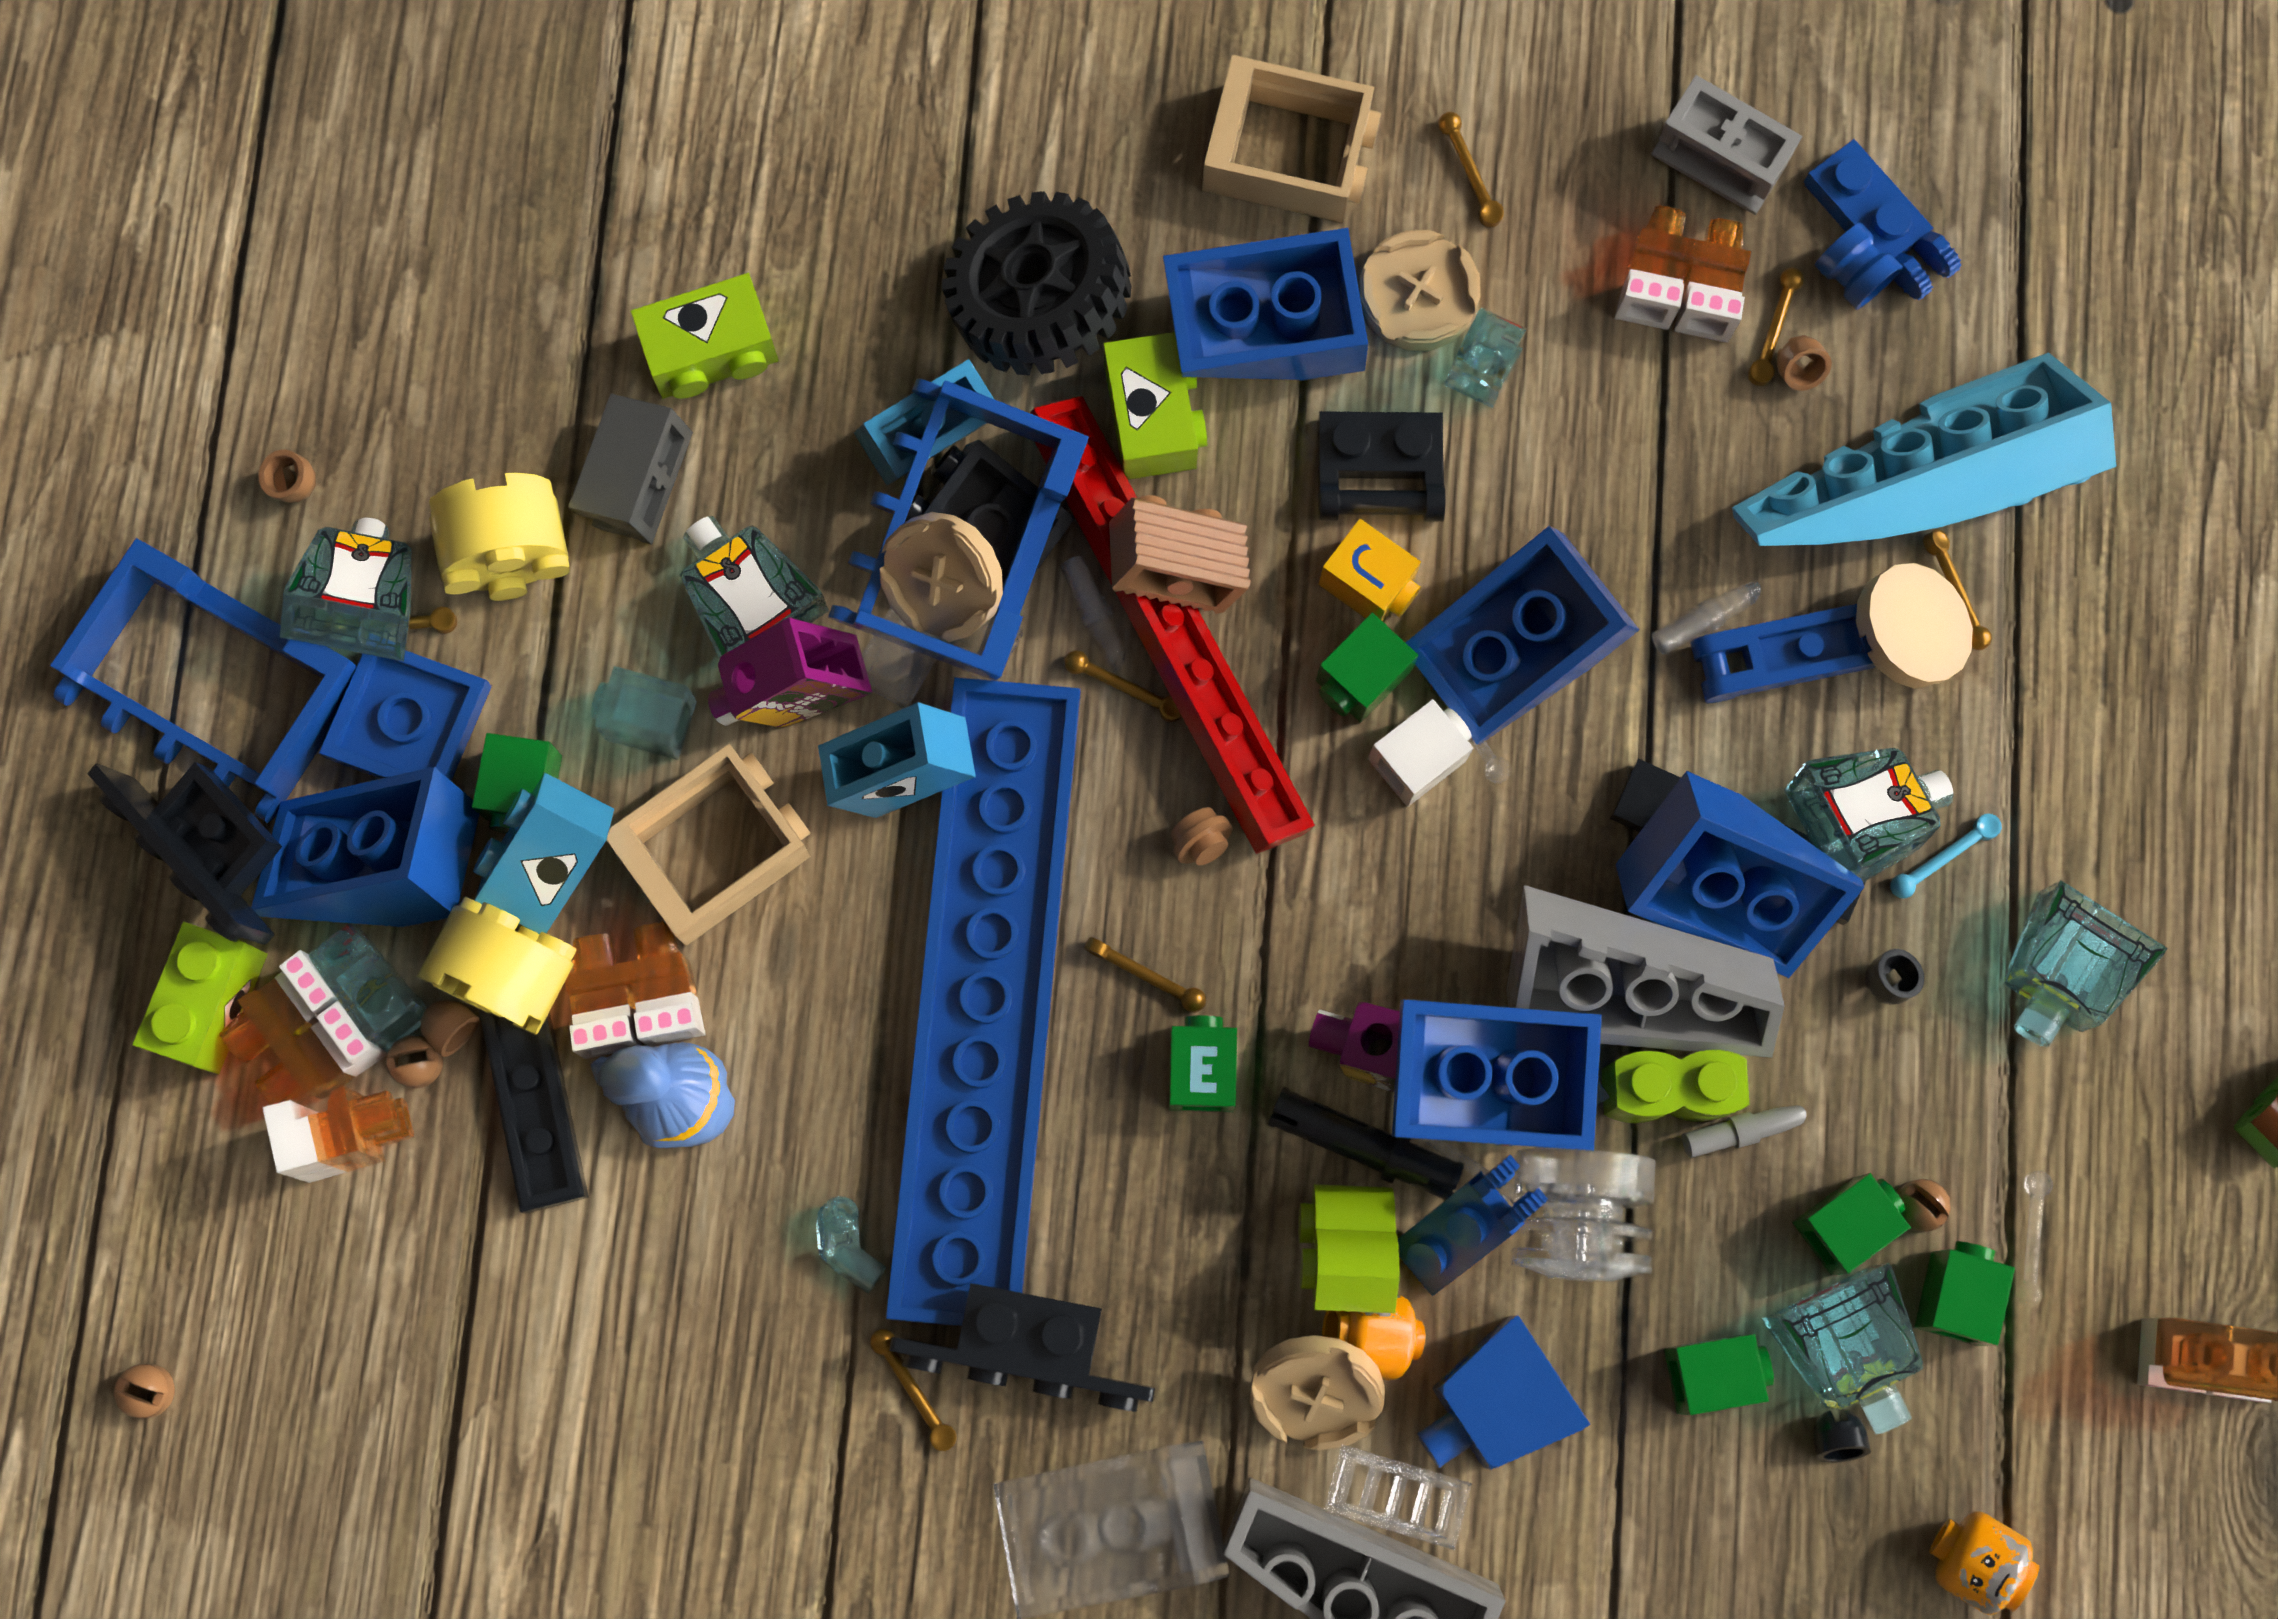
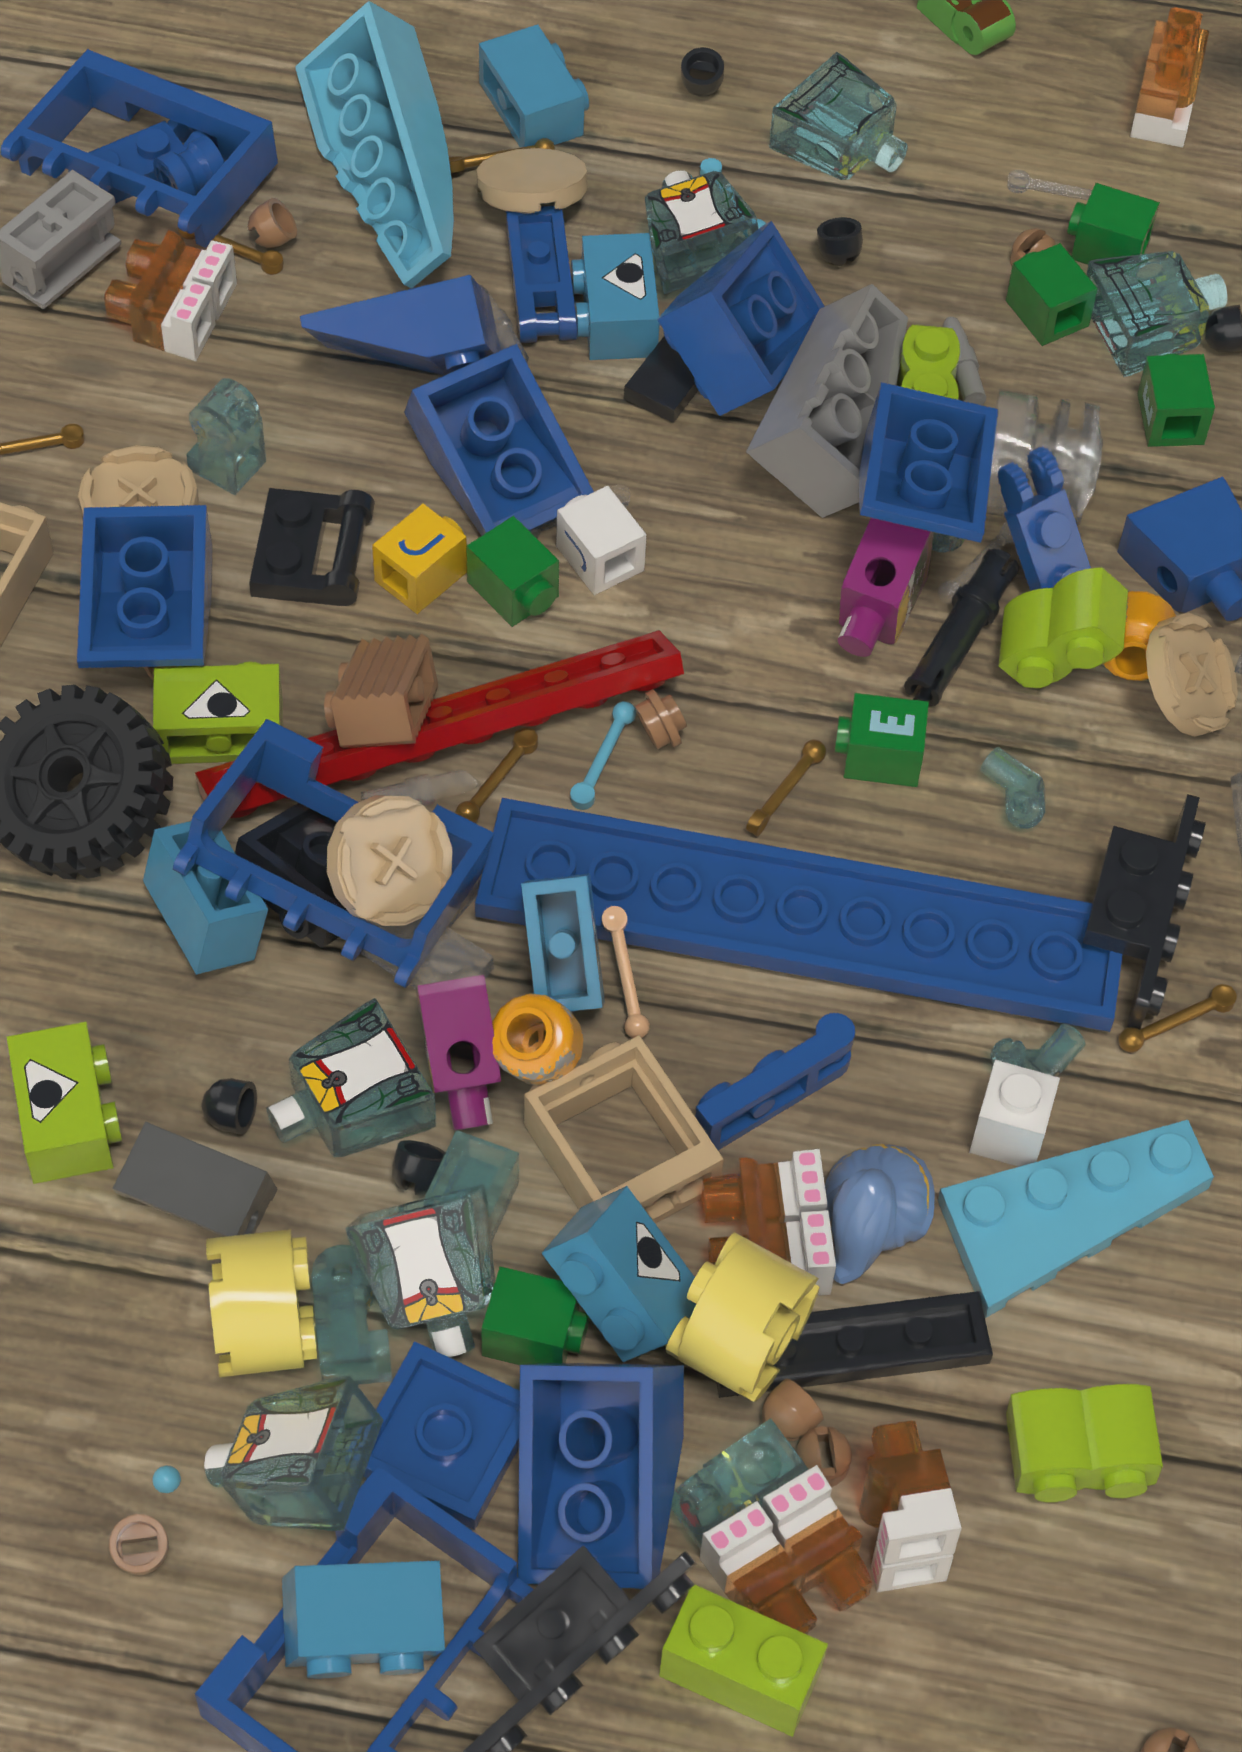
camera: 85 degrees left, 20 degrees down
none -> blue hinge [1,49,278,248]
none -> medium azure piece [152,1465,181,1493]
none -> black hinge [201,1078,257,1134]
none -> dark azure brick [282,1561,445,1679]
none -> blue slope [300,275,501,376]
none -> clear light blue leg [311,1245,392,1387]
none -> torso [345,1184,495,1357]
none -> black hinge [392,1140,450,1196]
none -> dark azure brick [479,24,589,147]
none -> light orange head [492,993,584,1086]
none -> medium azure hinge [570,701,636,810]
none -> dark azure brick [571,233,660,360]
none -> light nougat hinge [602,906,650,1038]
none -> black hinge [681,47,724,97]
none -> blue plate [695,1013,855,1150]
none -> medium azure wing [937,1120,1214,1318]
none -> white brick [969,1060,1060,1167]
none -> clear light blue arm [980,747,1046,829]
none -> lime brick [1006,1384,1163,1502]

